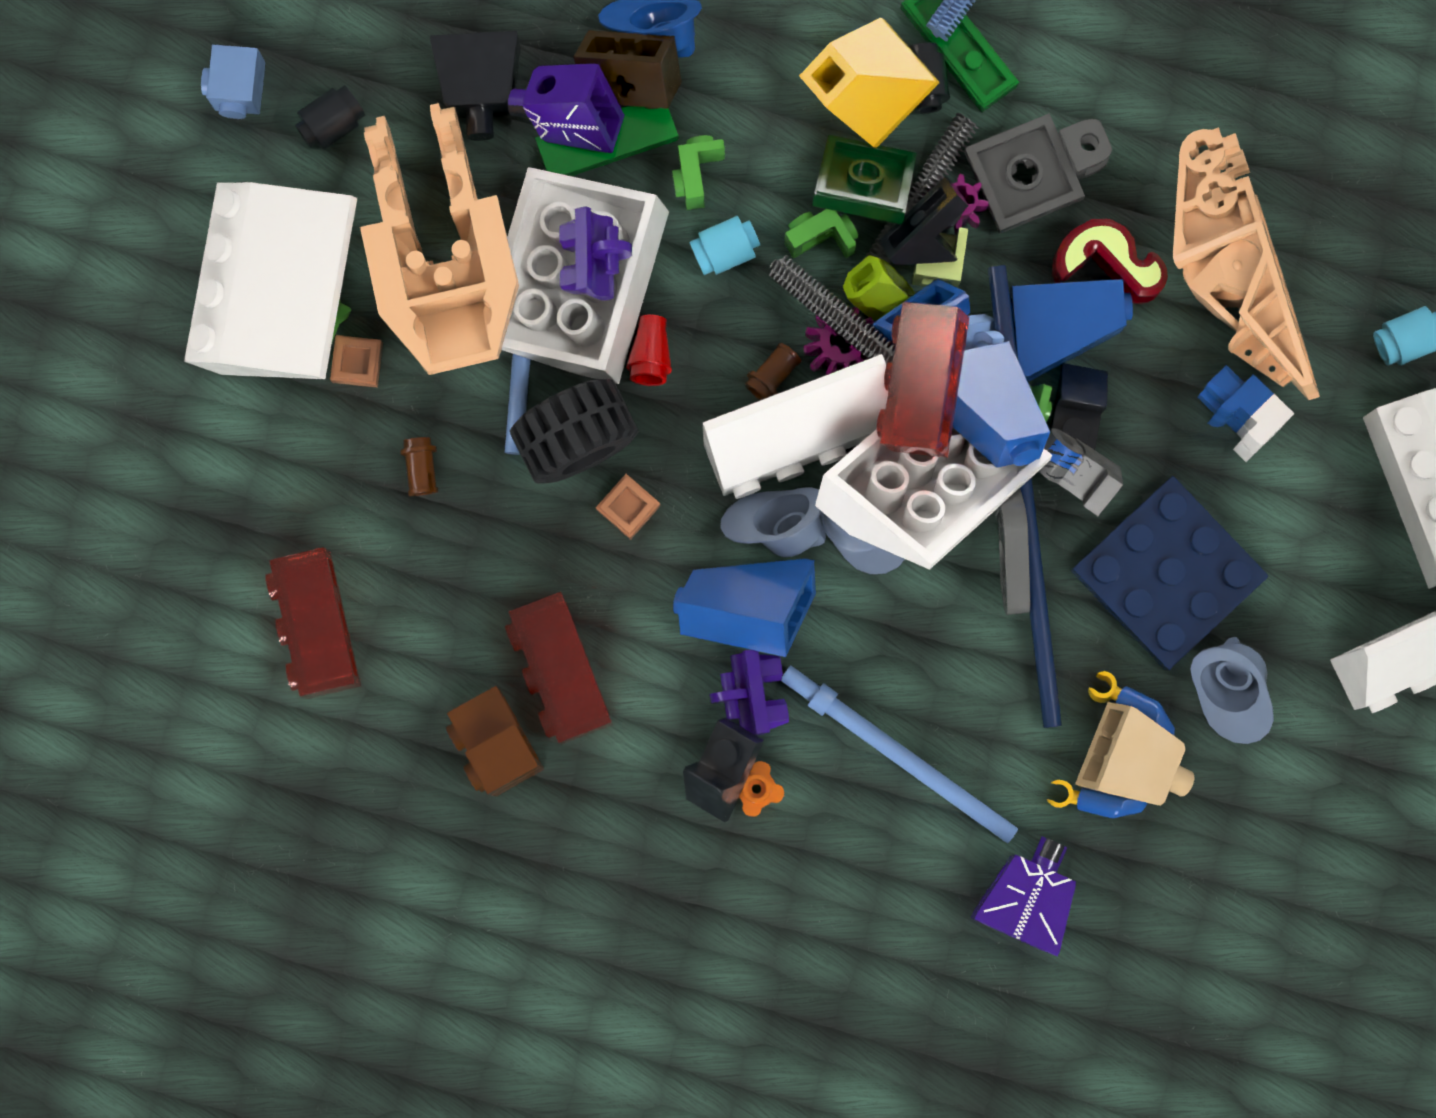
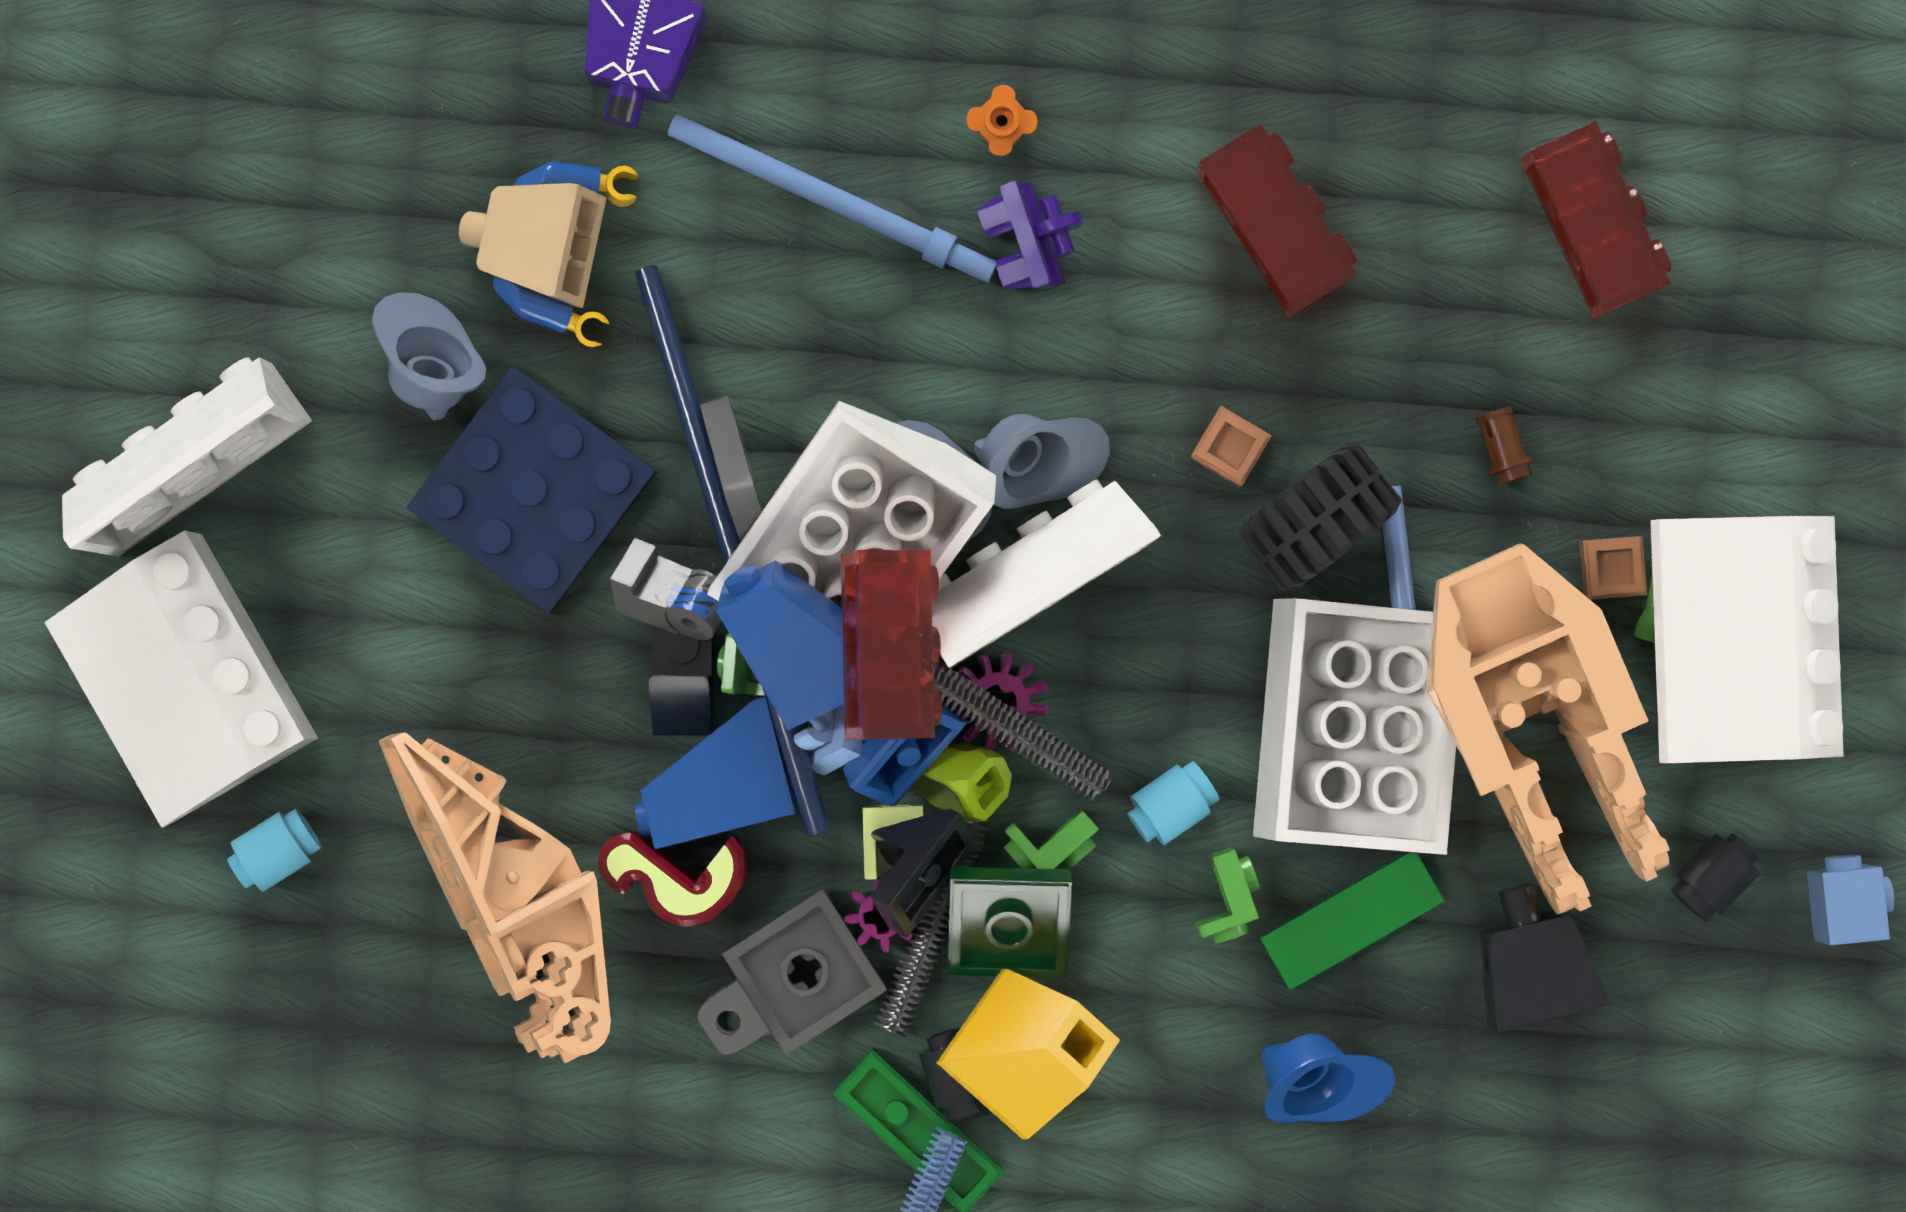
camera: 170 degrees right, 5 degrees up
reddish brown brick [445,686,544,797] -> none
dark purple torso [508,64,625,153] -> none
dark purple hips [559,206,632,301] -> none
dark brown brick [574,30,682,109] -> none
red cone [626,315,672,386] -> none
blue slope [673,559,816,657] -> none
black slope [683,718,764,822] -> none
reddish brown pin [745,343,802,401] -> none
blue hips [1198,365,1295,462] -> none

